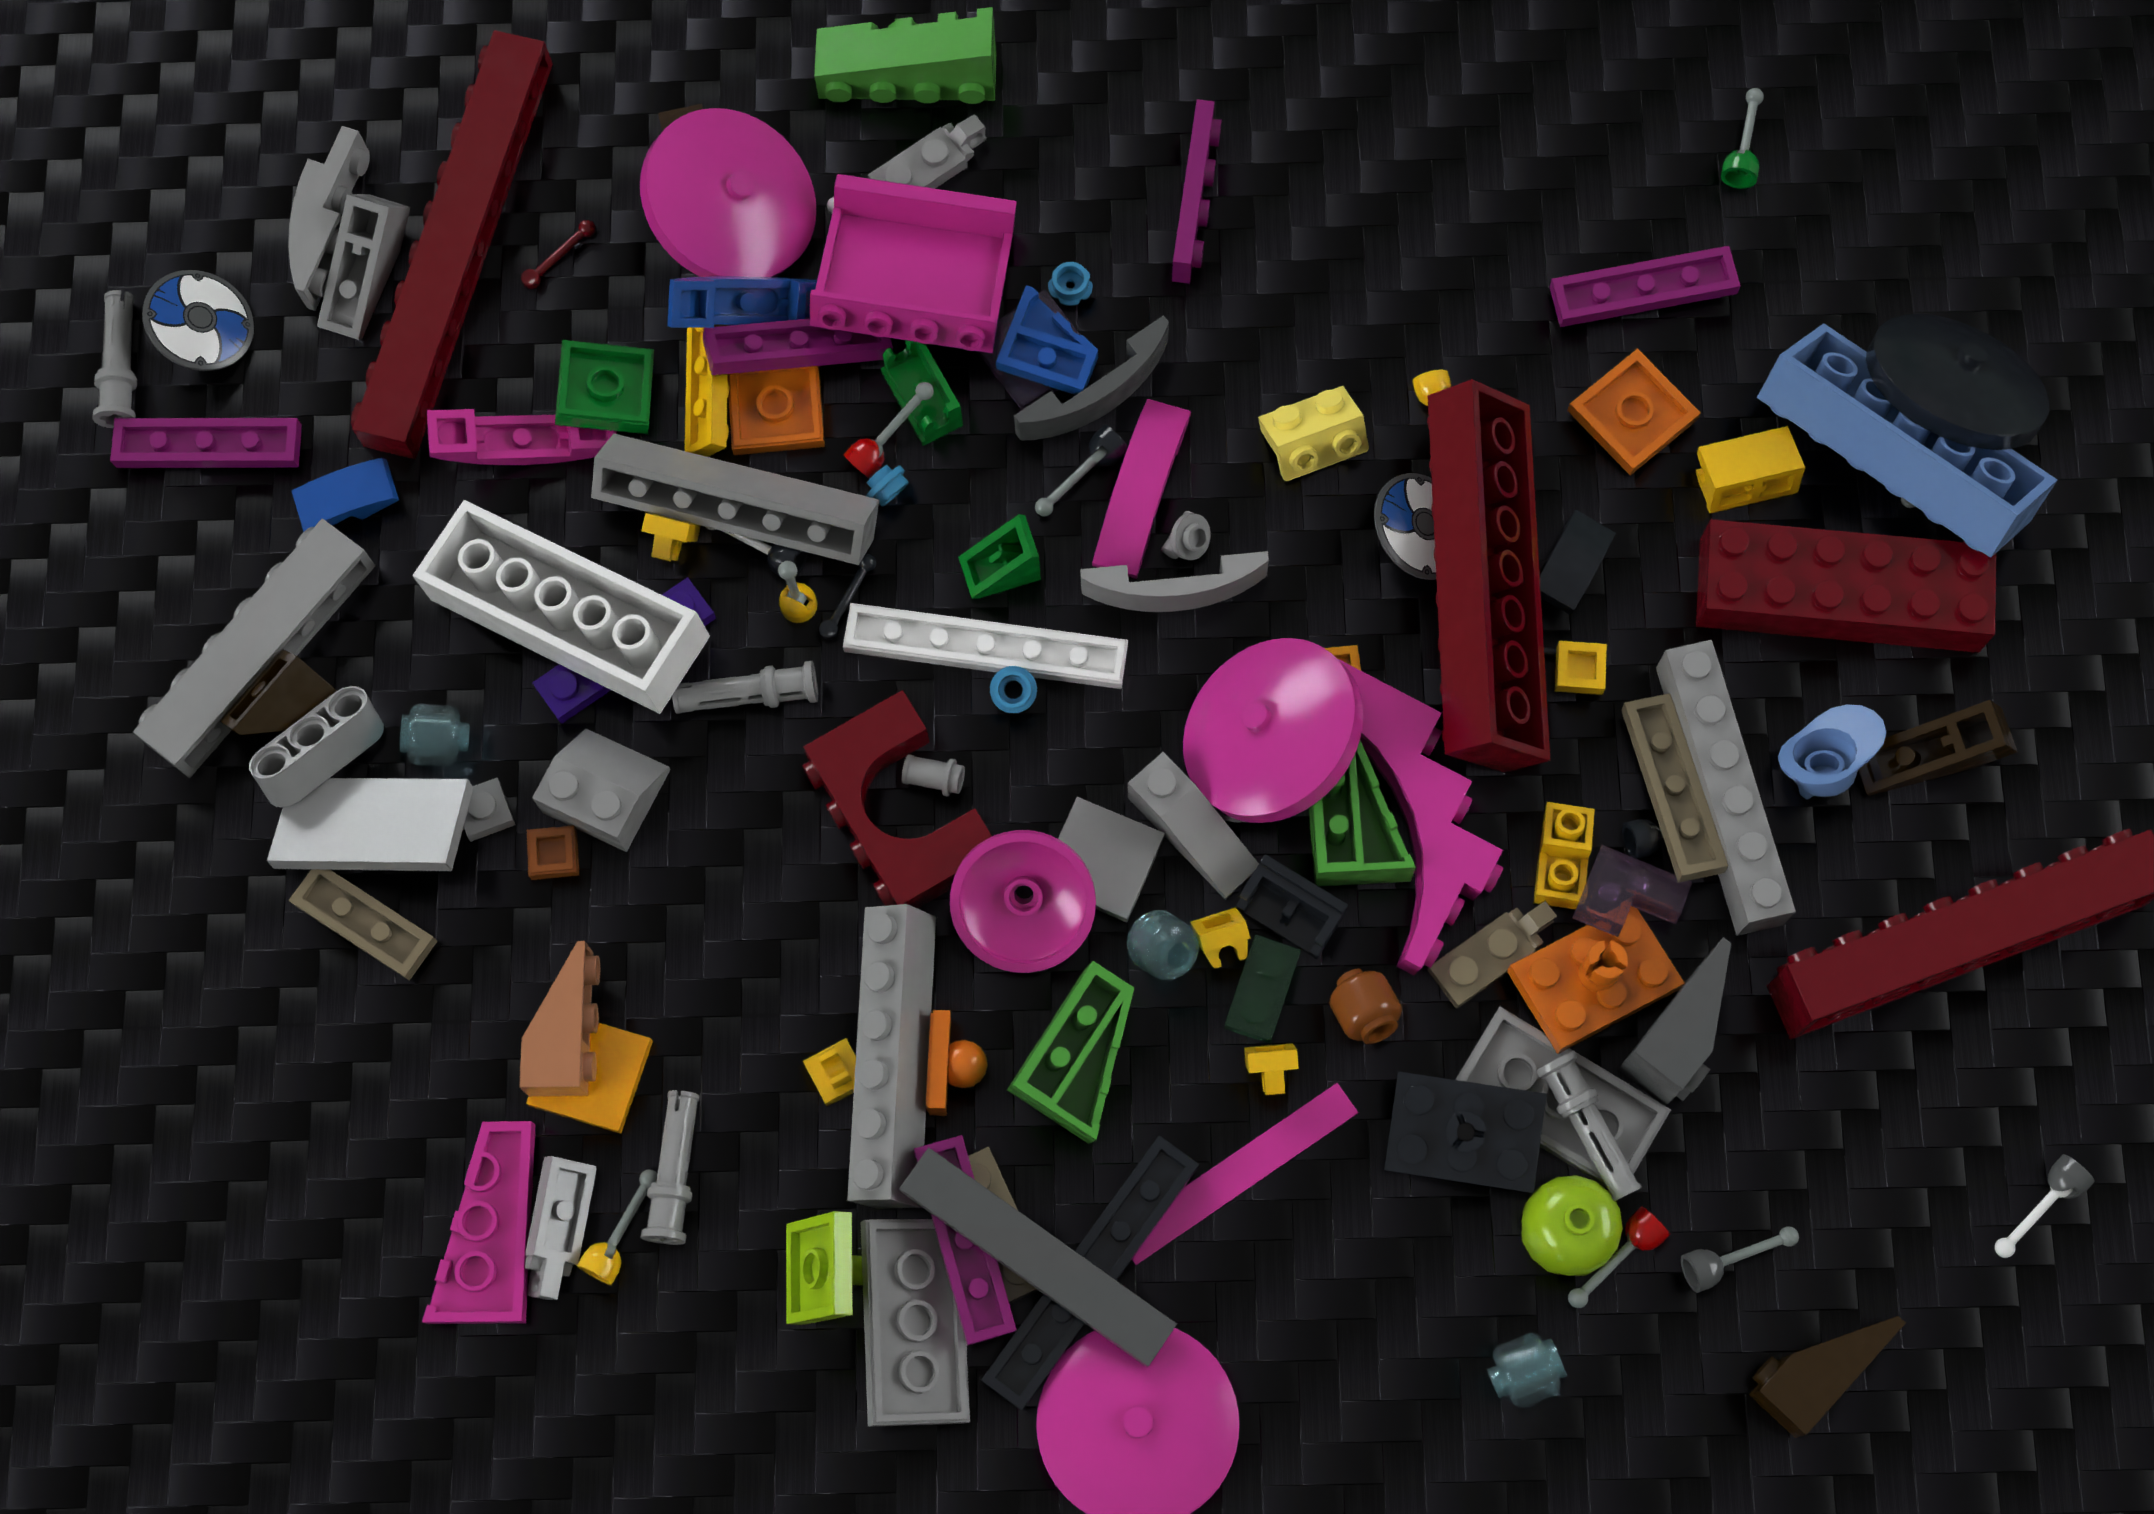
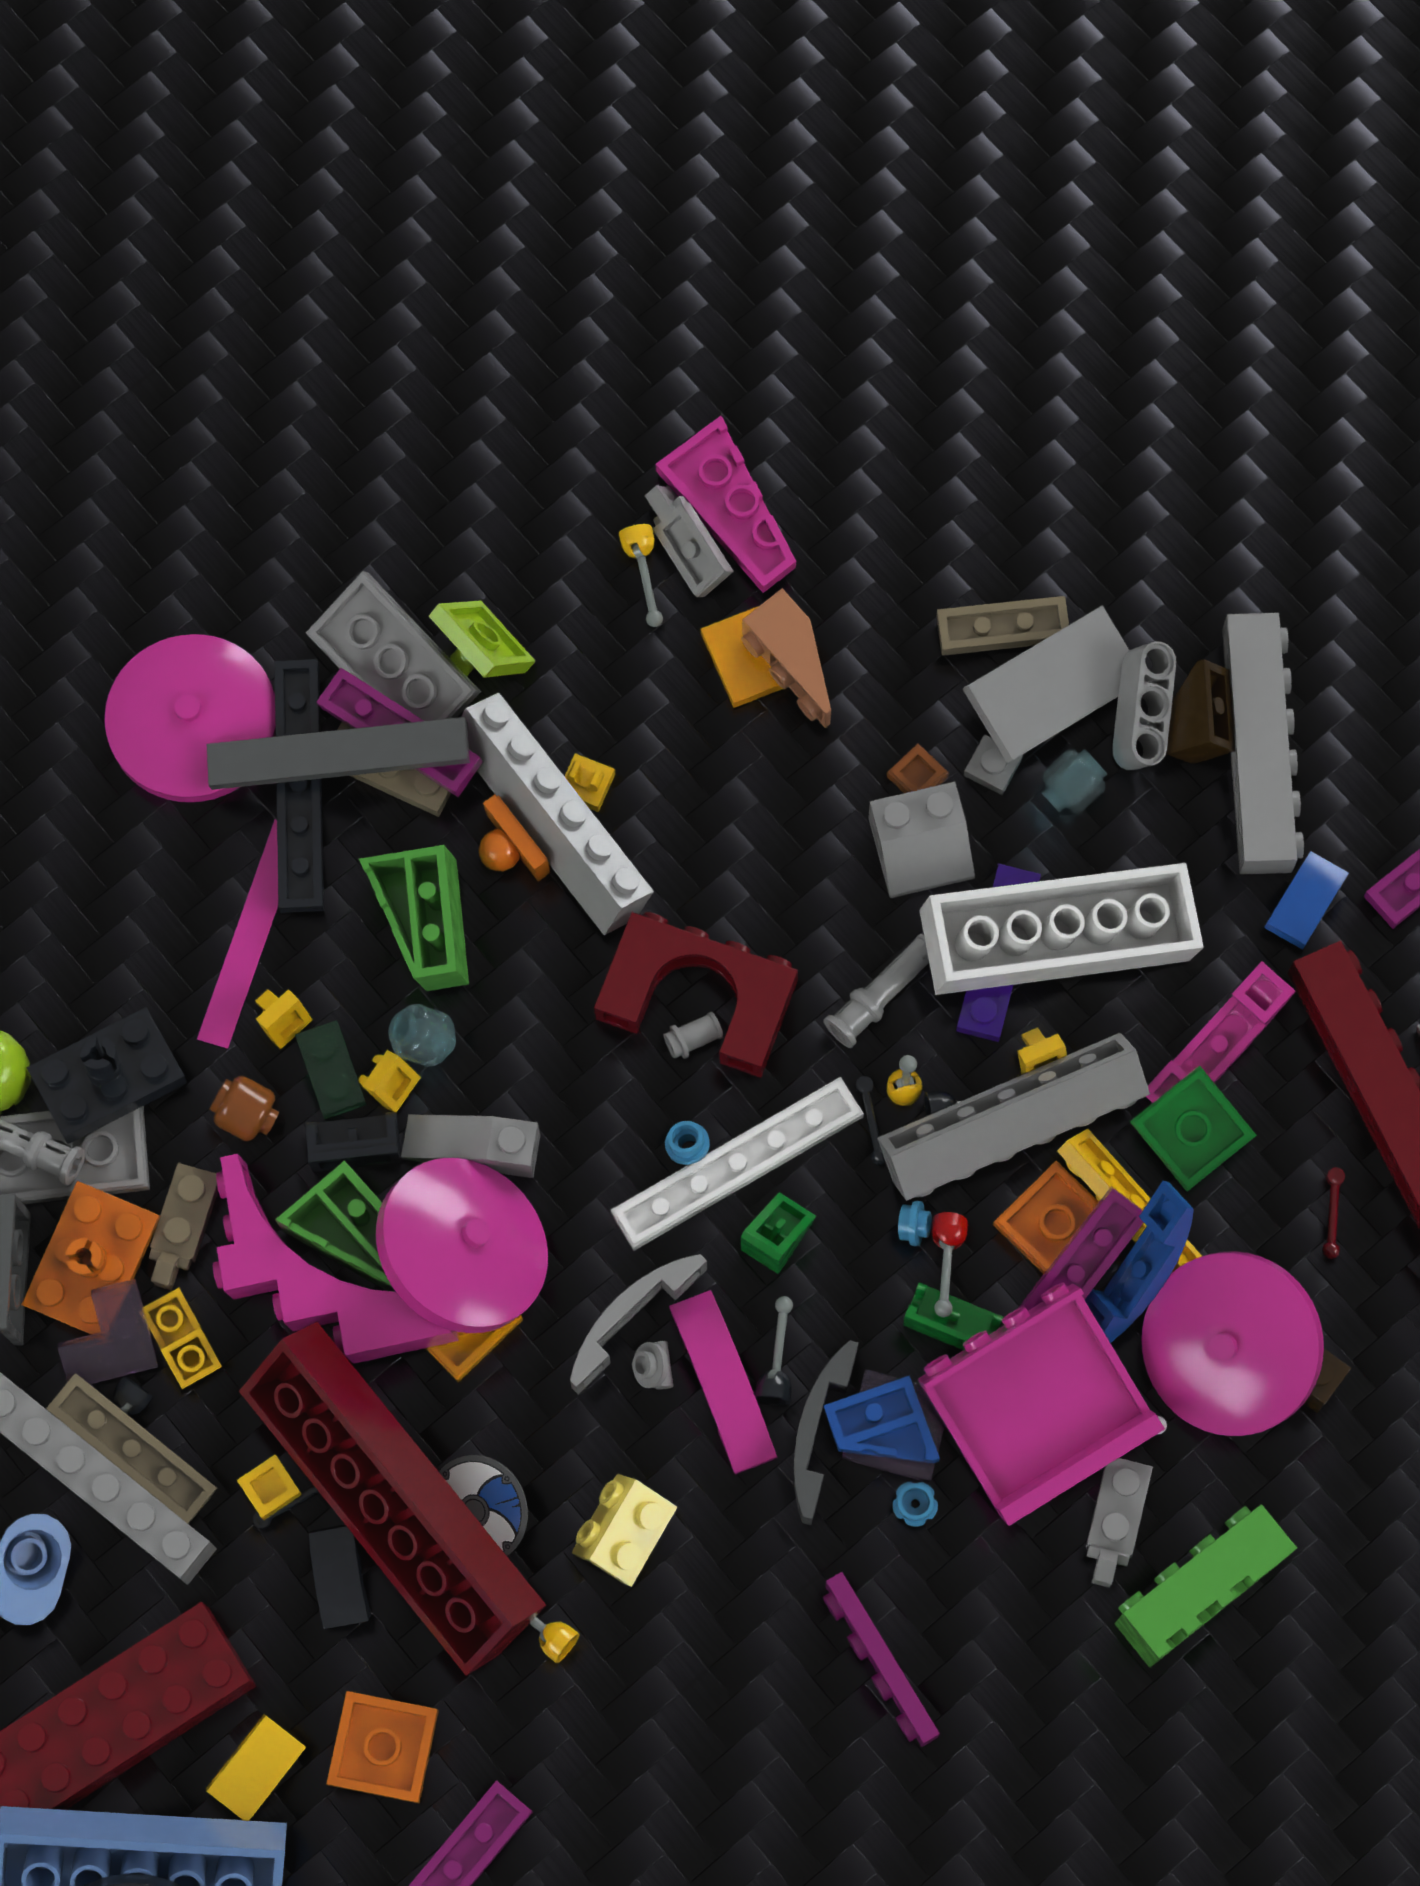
camera: 140 degrees right, 0 degrees up
light grey pin [641,1090,700,1245] -> none
dark pink dish [950,830,1096,973] -> none
light grey tile [1058,797,1165,923] -> none

